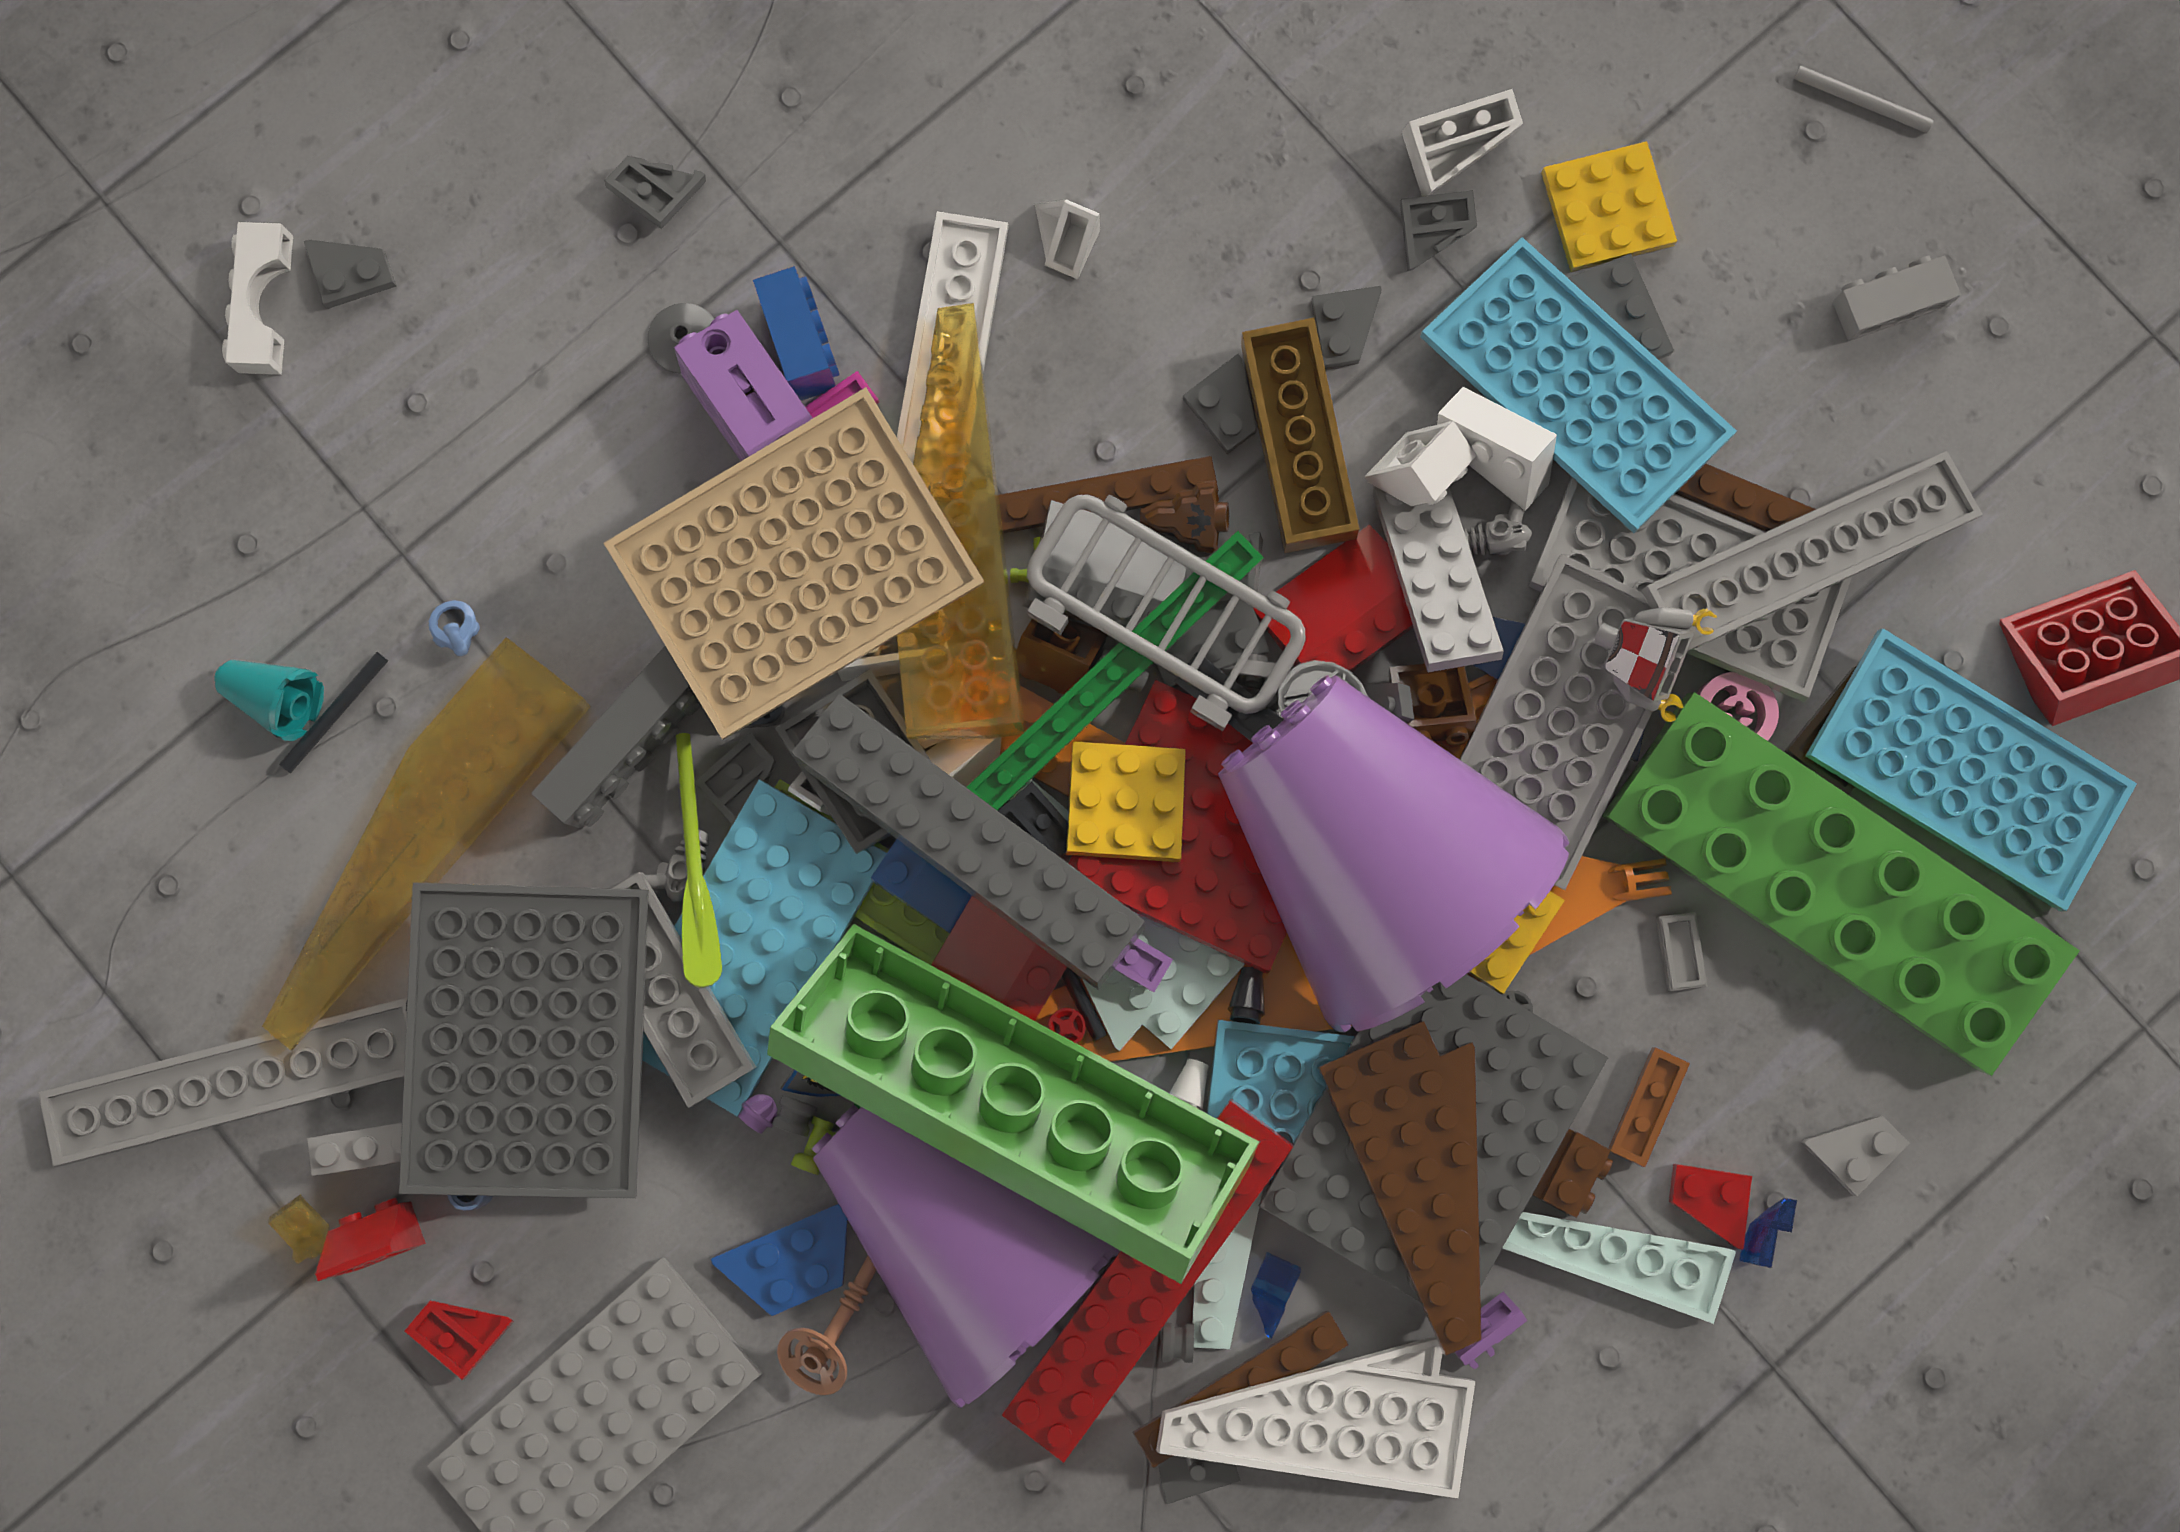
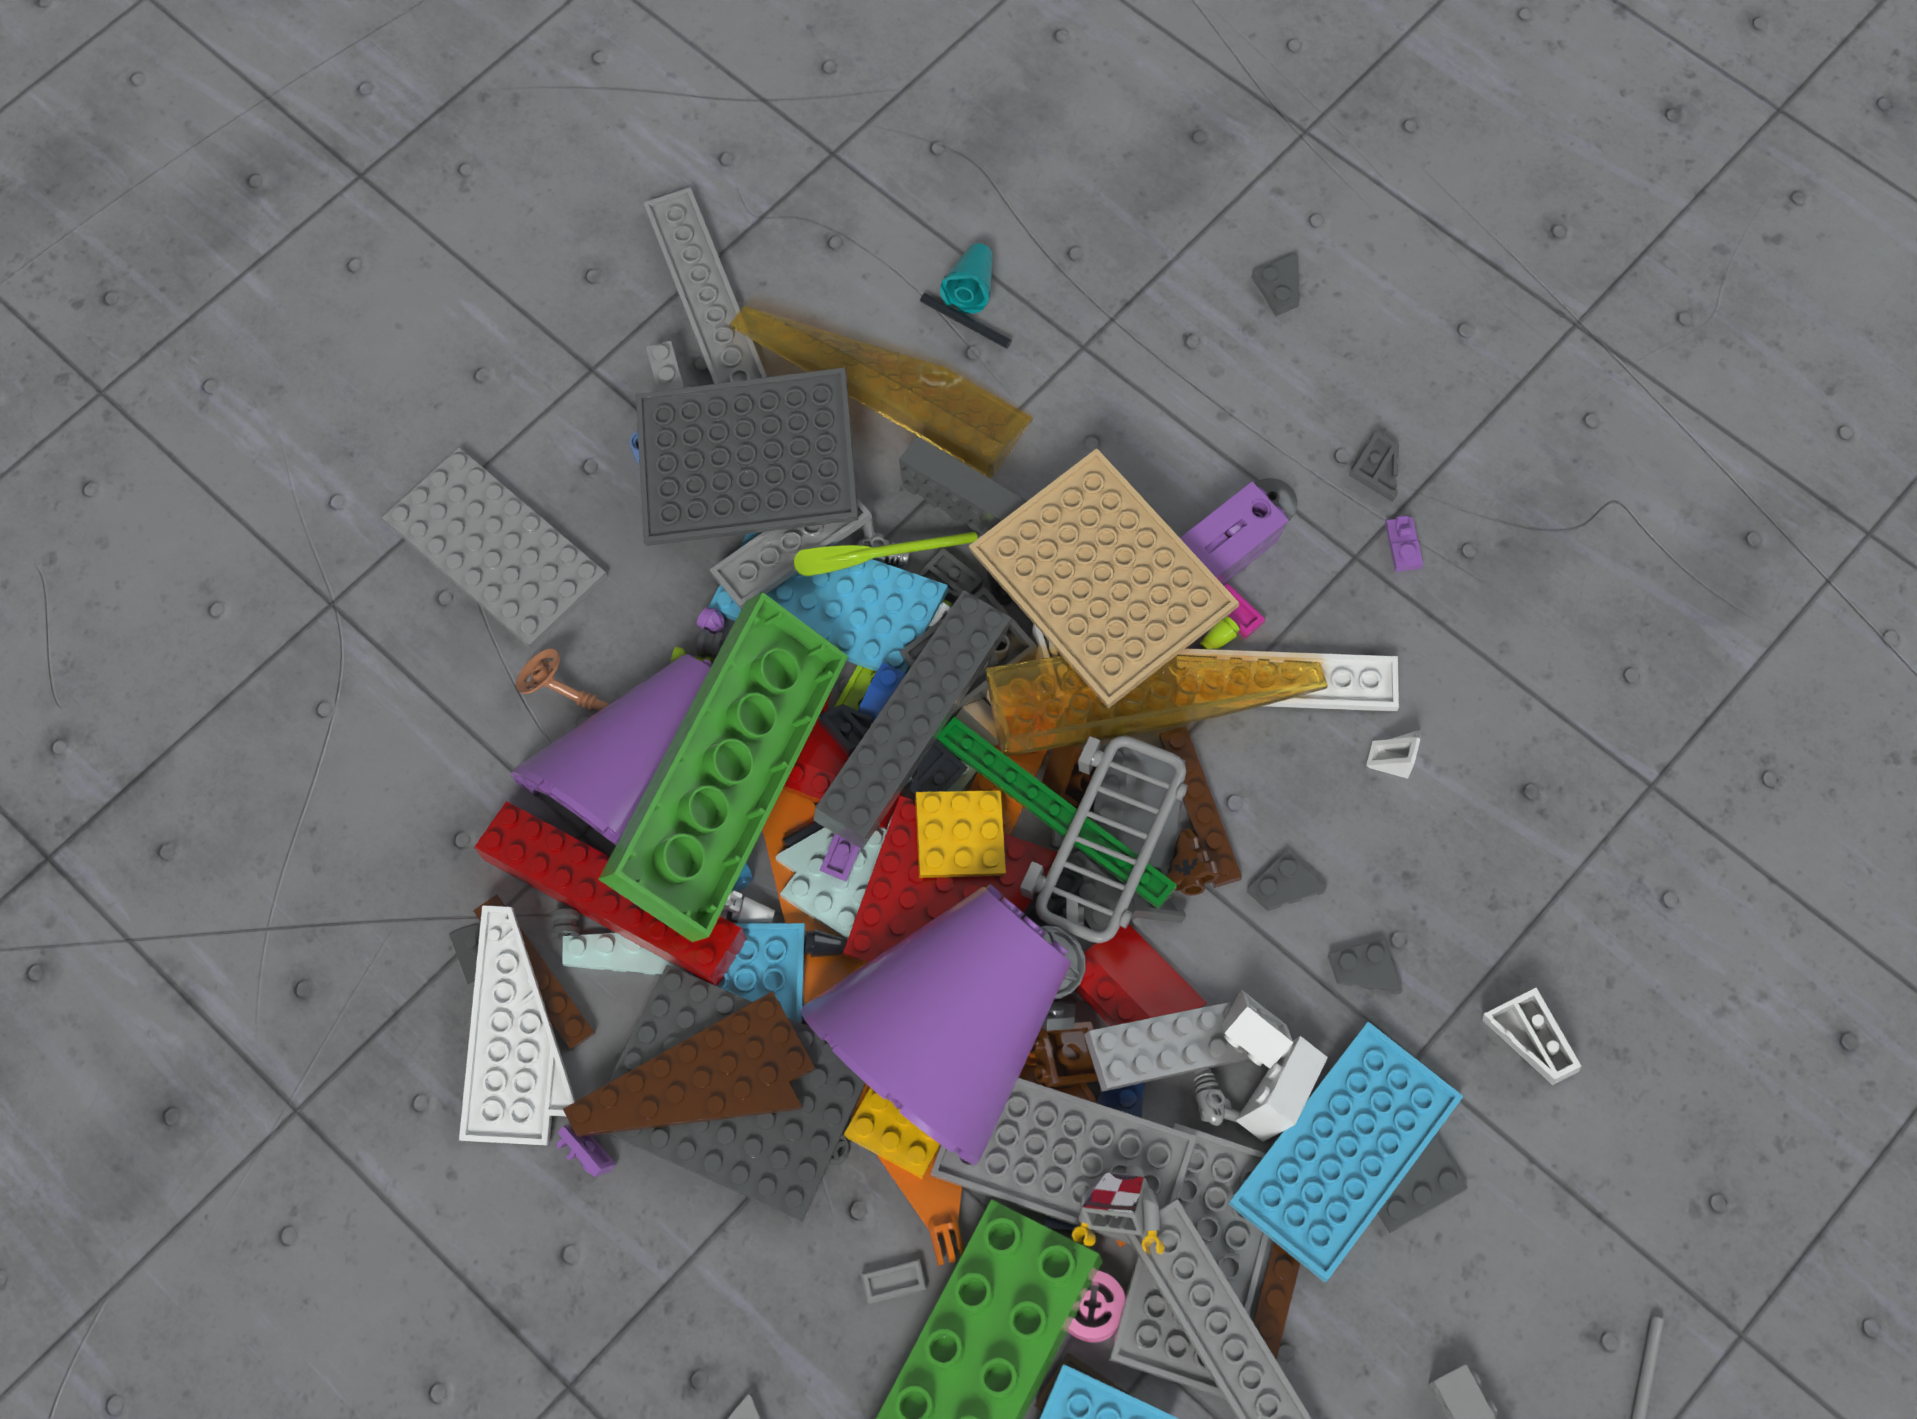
camera: 85 degrees right, 15 degrees down
white arch [222,222,293,375] -> none
clear yellow bracket [268,1194,330,1264] -> none
red slope [315,1198,426,1281] -> none
red wing [404,1300,514,1380] -> none
medium blue piece [428,600,480,656] -> none
blue wing [711,1204,848,1316] -> none
blue brick [753,266,840,401] -> none
red wheel [1048,1008,1086,1044] -> none
pearl gold brick [1241,318,1359,553] -> none
clear blue slope [1251,1252,1301,1339] -> none
dark grey wing [1400,190,1477,271] -> none
light aqua wing [1503,1212,1736,1324] -> none
reddish brown plate [1532,1129,1613,1218] -> none
yellow plate [1541,141,1677,272] -> none
dark orange plate [1608,1047,1690,1167] -> none
red wing [1669,1164,1752,1249] -> none
clear blue slope [1739,1198,1797,1268] -> none
none -> black wing [819,704,873,757]
none -> medium lavender plate [1385,516,1423,572]

